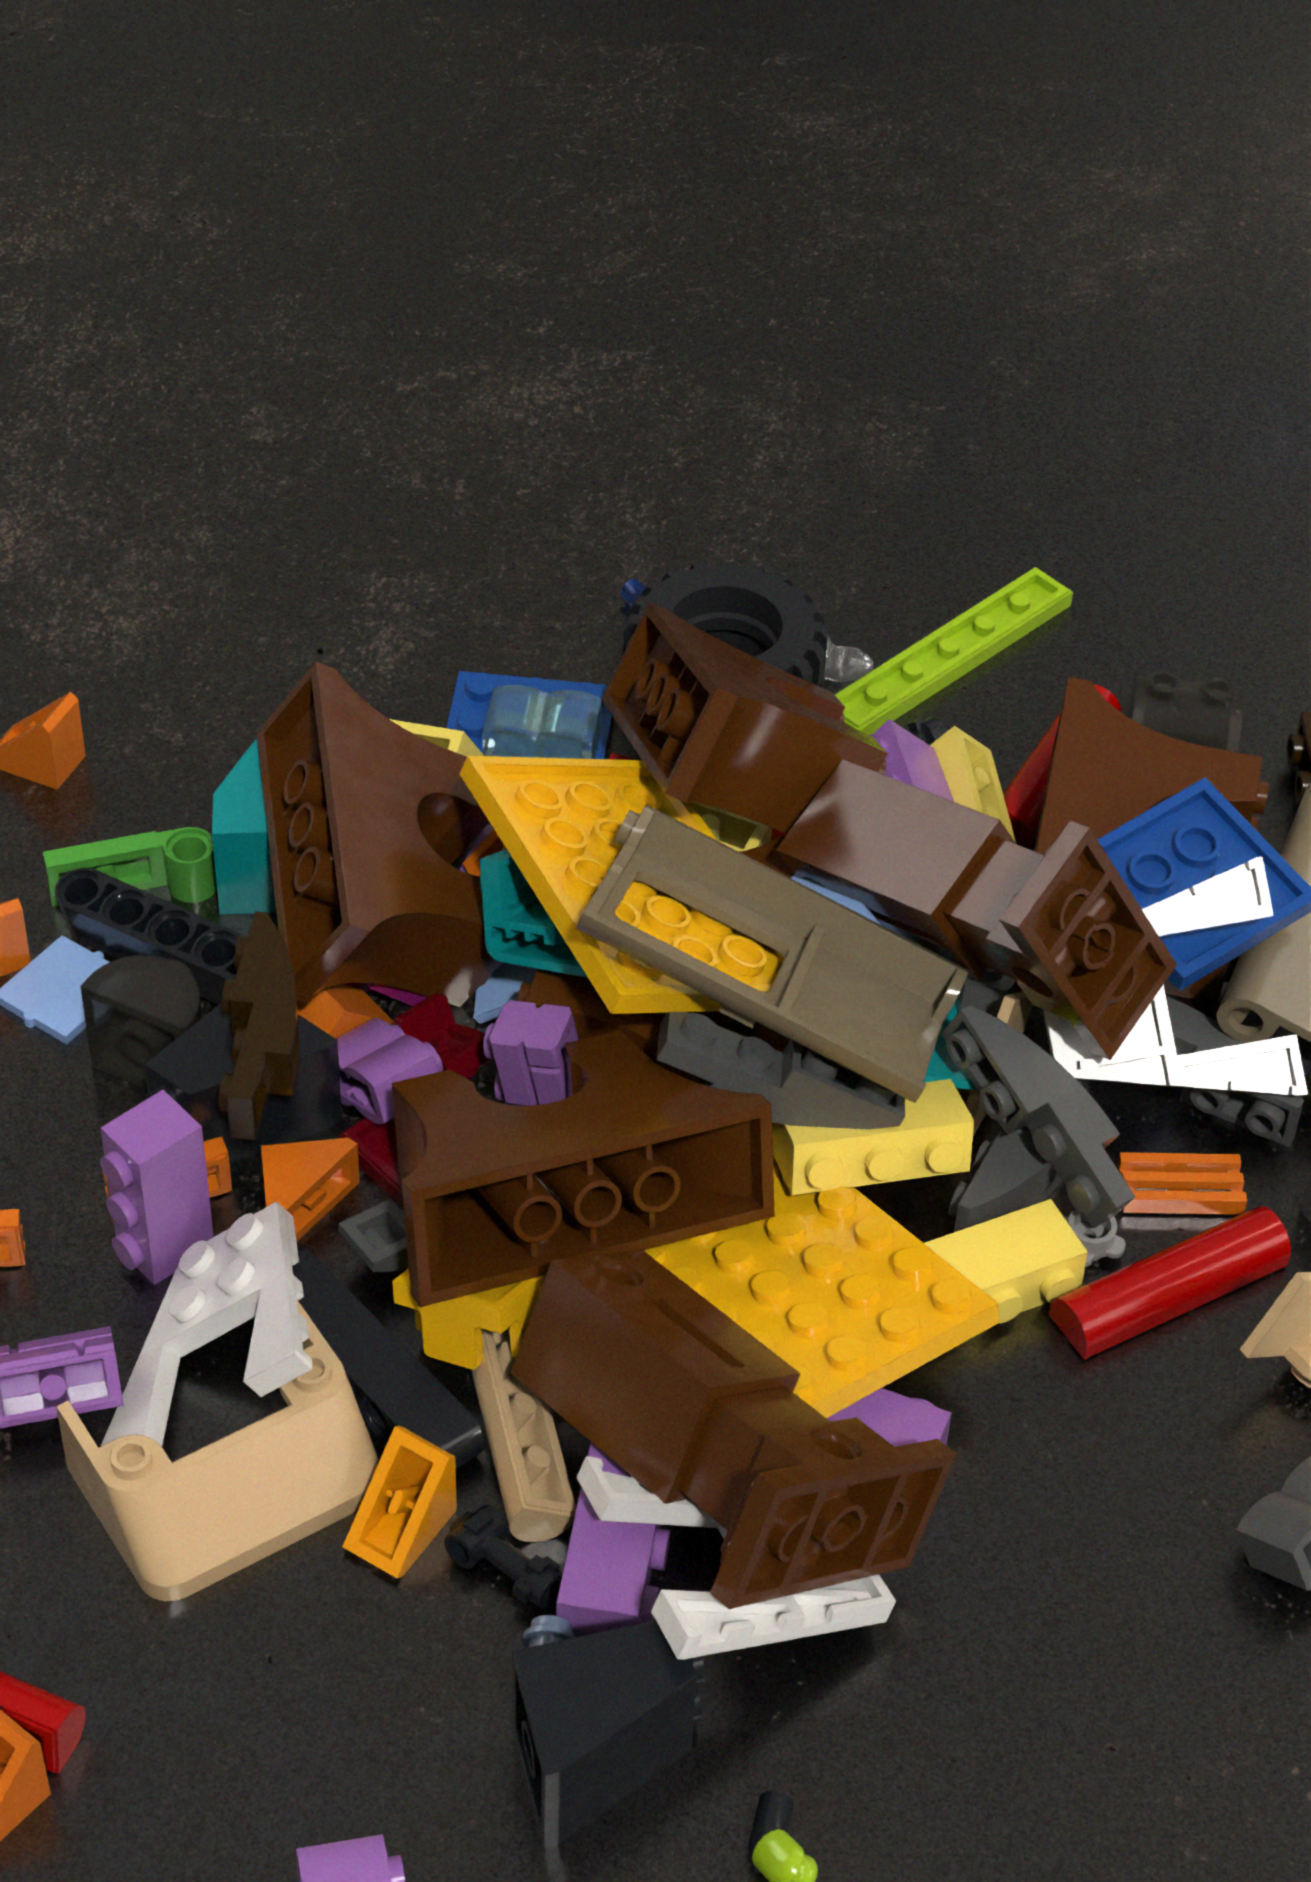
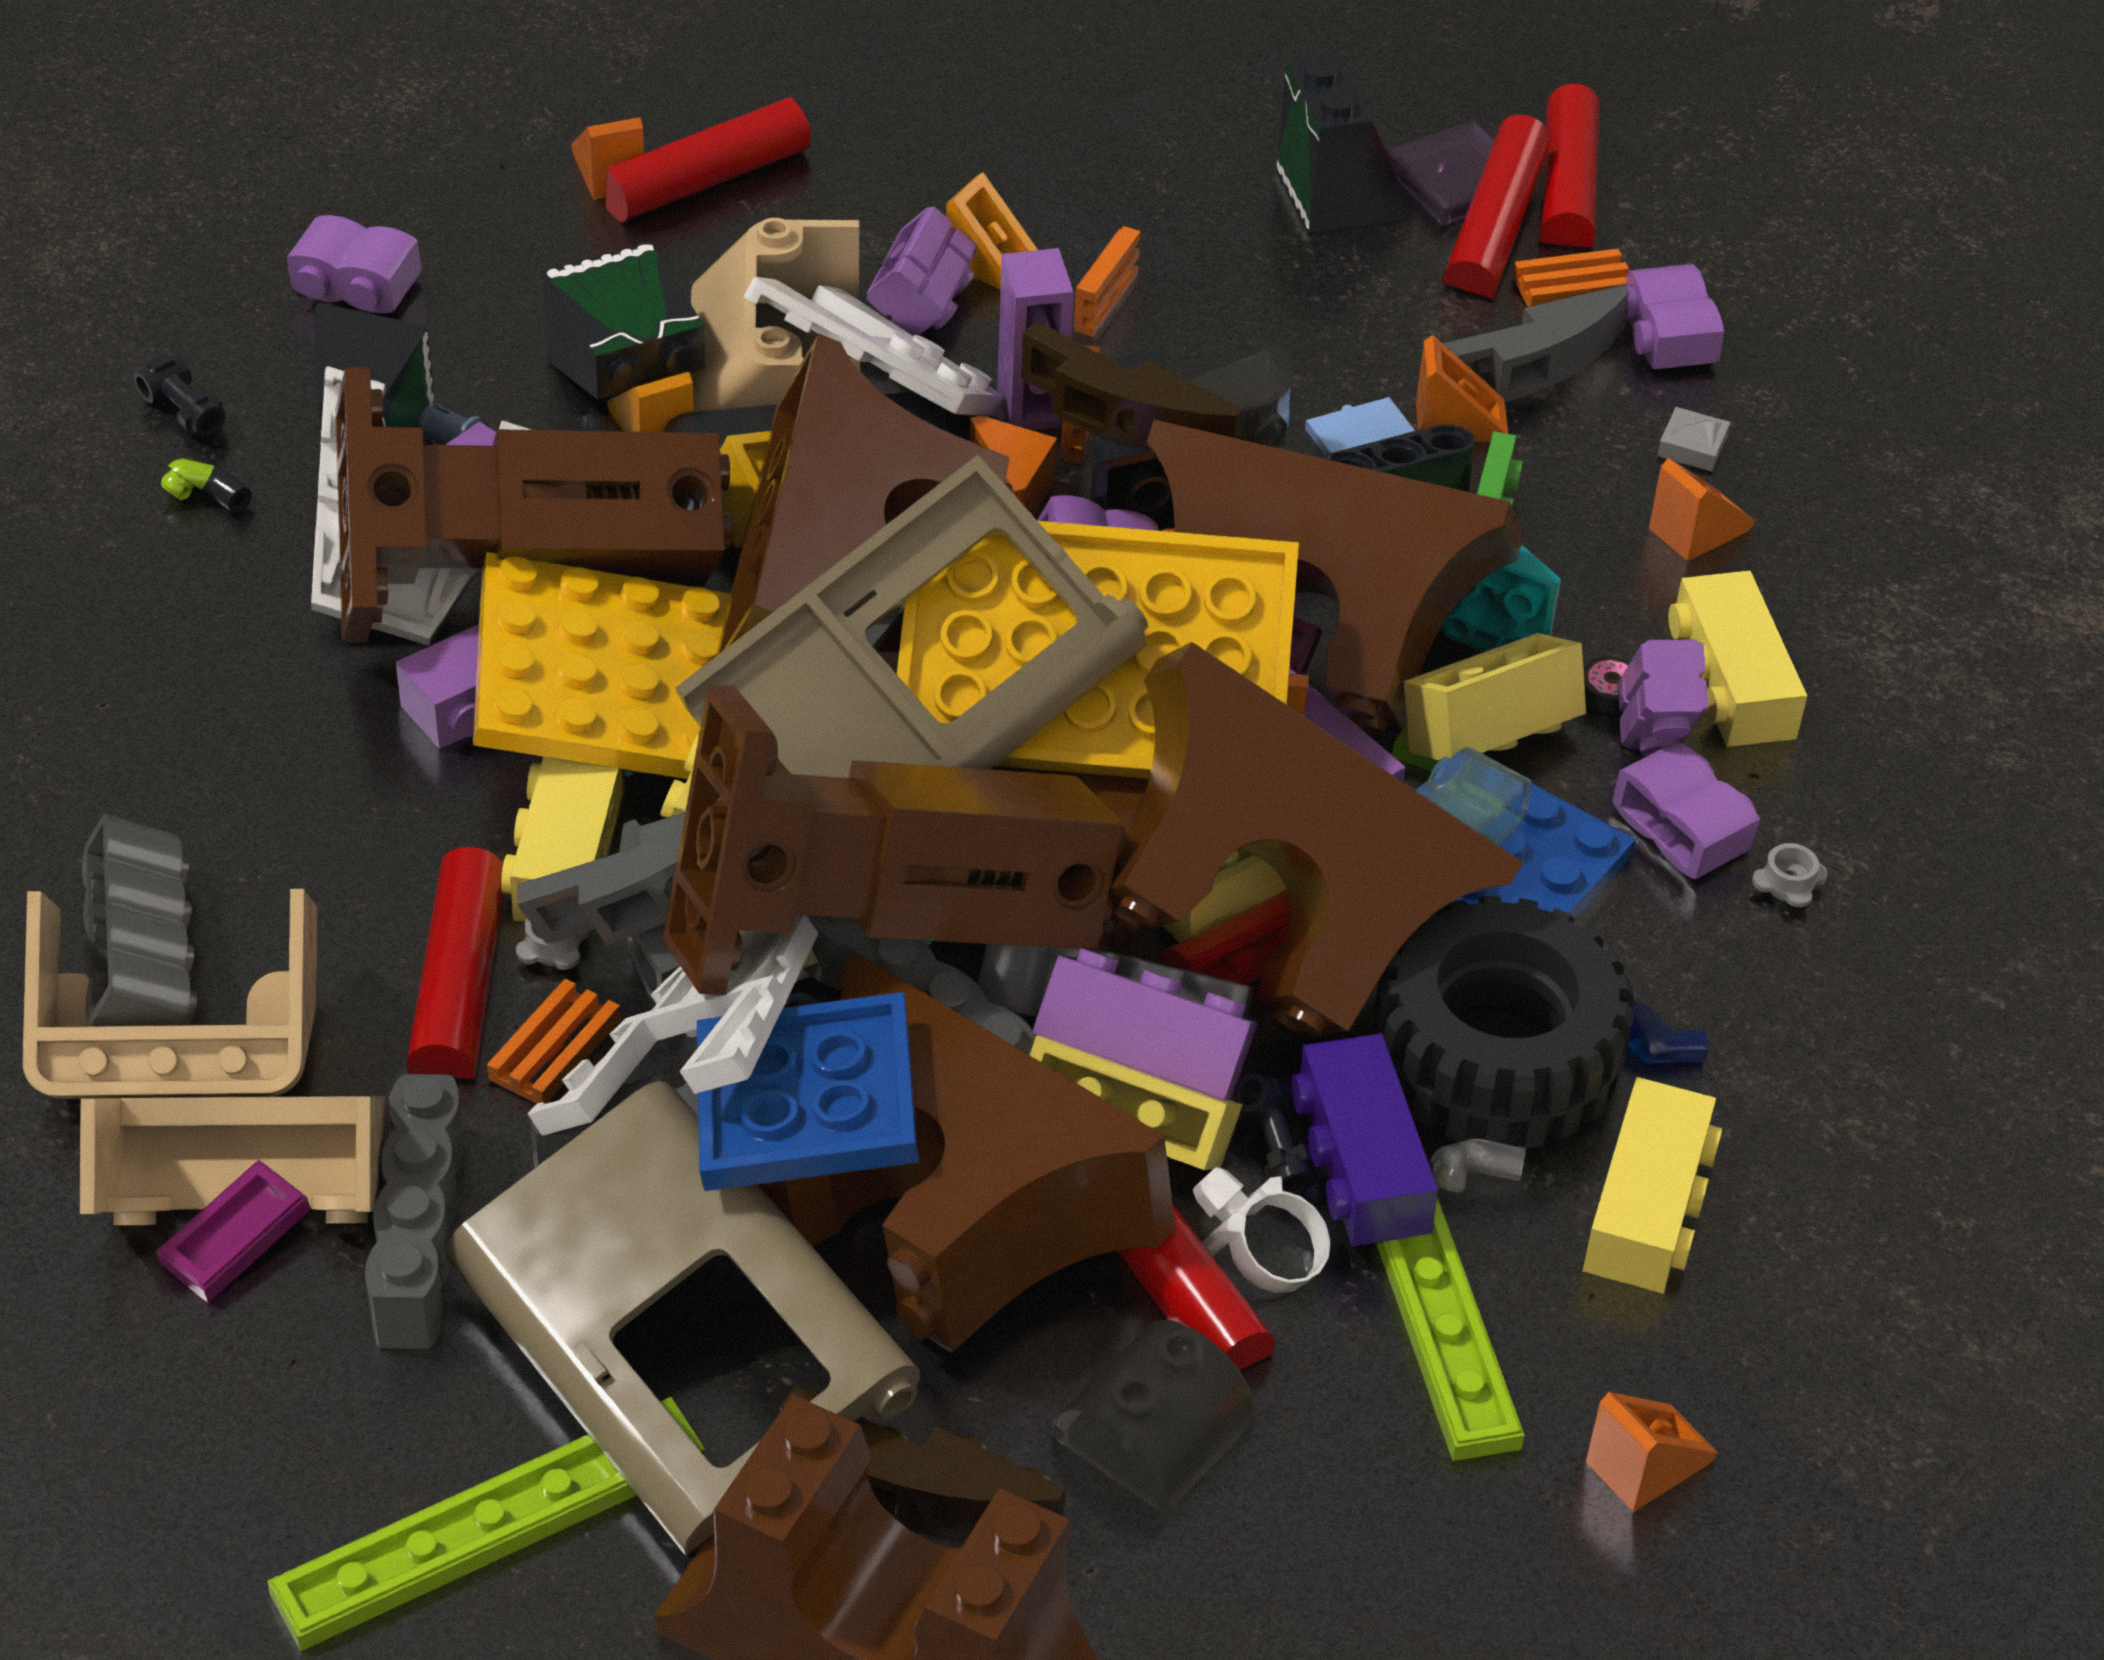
camera: 120 degrees right, 0 degrees up
none -> black slope [543,241,705,400]
none -> white piece [1193,1167,1330,1293]
none -> dark purple brick [1291,1033,1438,1247]
none -> light yellow brick [1582,1077,1723,1294]
none -> orange slope [1586,1392,1719,1512]
none -> medium lavender brick [1612,742,1760,879]
none -> medium lavender brick [1617,640,1708,757]
none -> light yellow brick [1668,571,1807,747]
none -> light grey plate [1752,843,1827,907]

